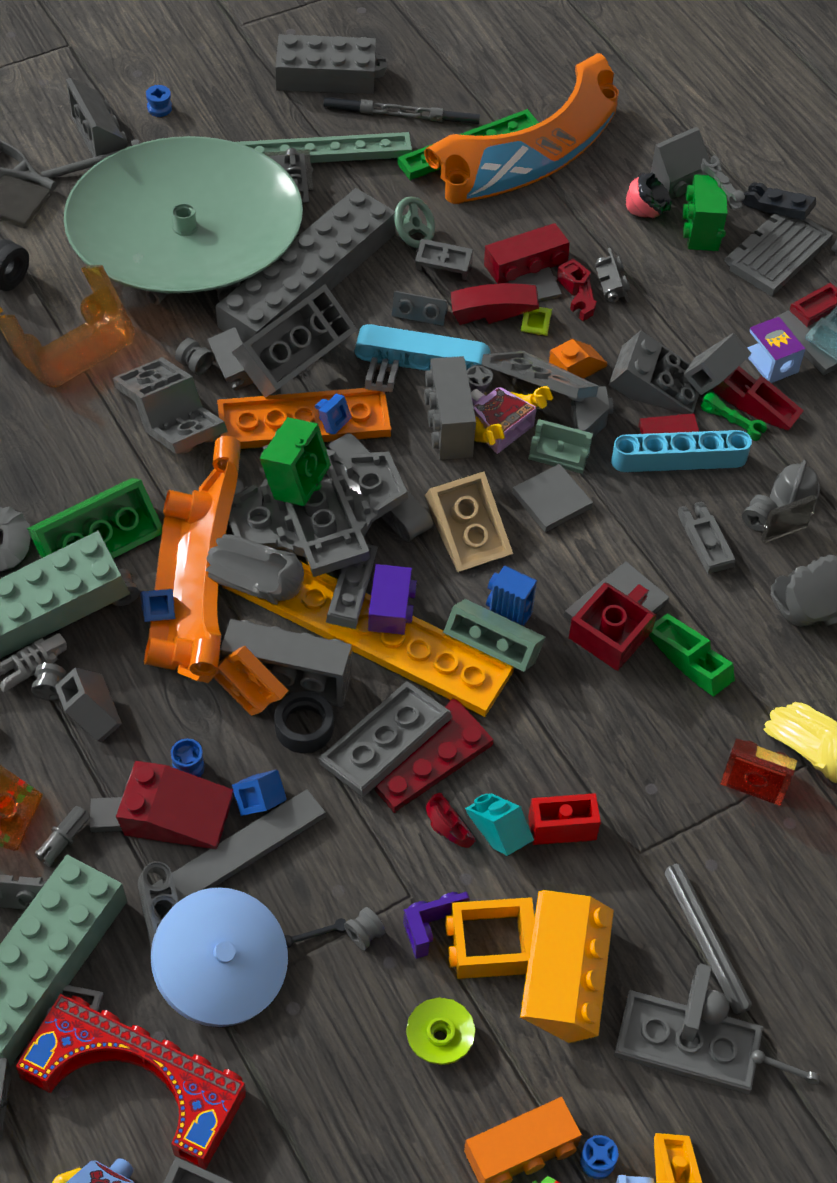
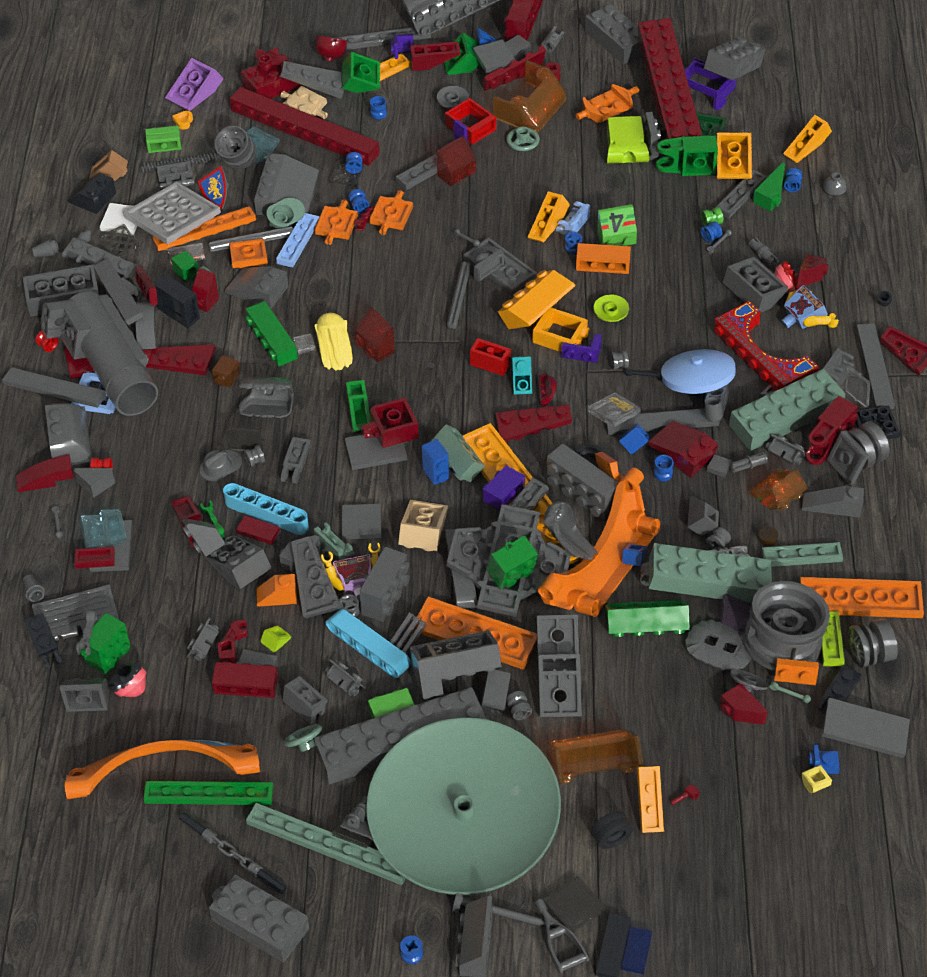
camera: 145 degrees left, 5 degrees down
blue tile [315,393,352,435] -> none
dark grey tile [318,681,452,797] -> none
dark red slope [451,283,539,325] -> none
piece [747,317,805,383] -> none
none -> bright green brick [368,688,414,719]
none -> clear tile [588,392,640,427]

